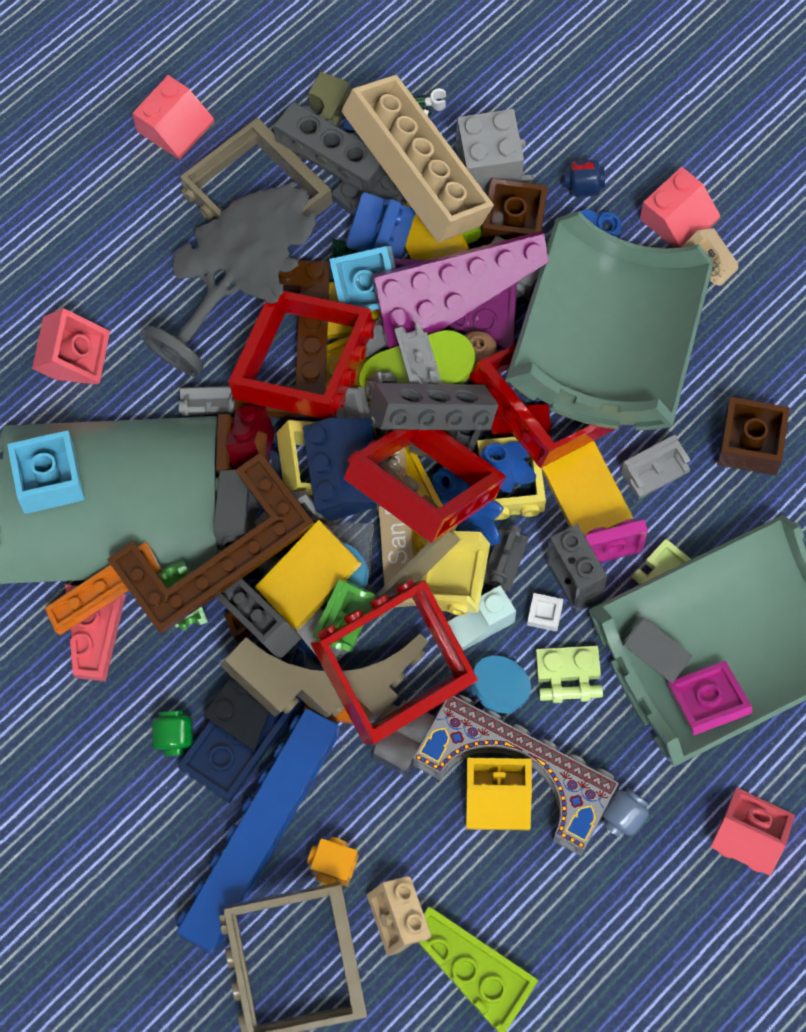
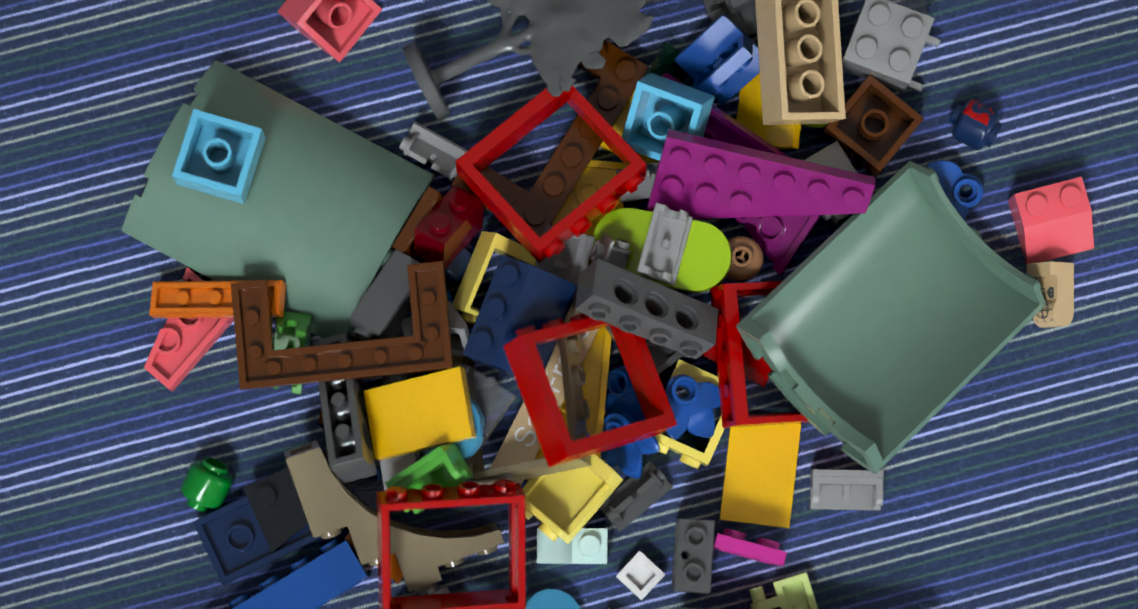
camera: 30 degrees right, 15 degrees up
reddish brown brick [717,397,790,476] -> none

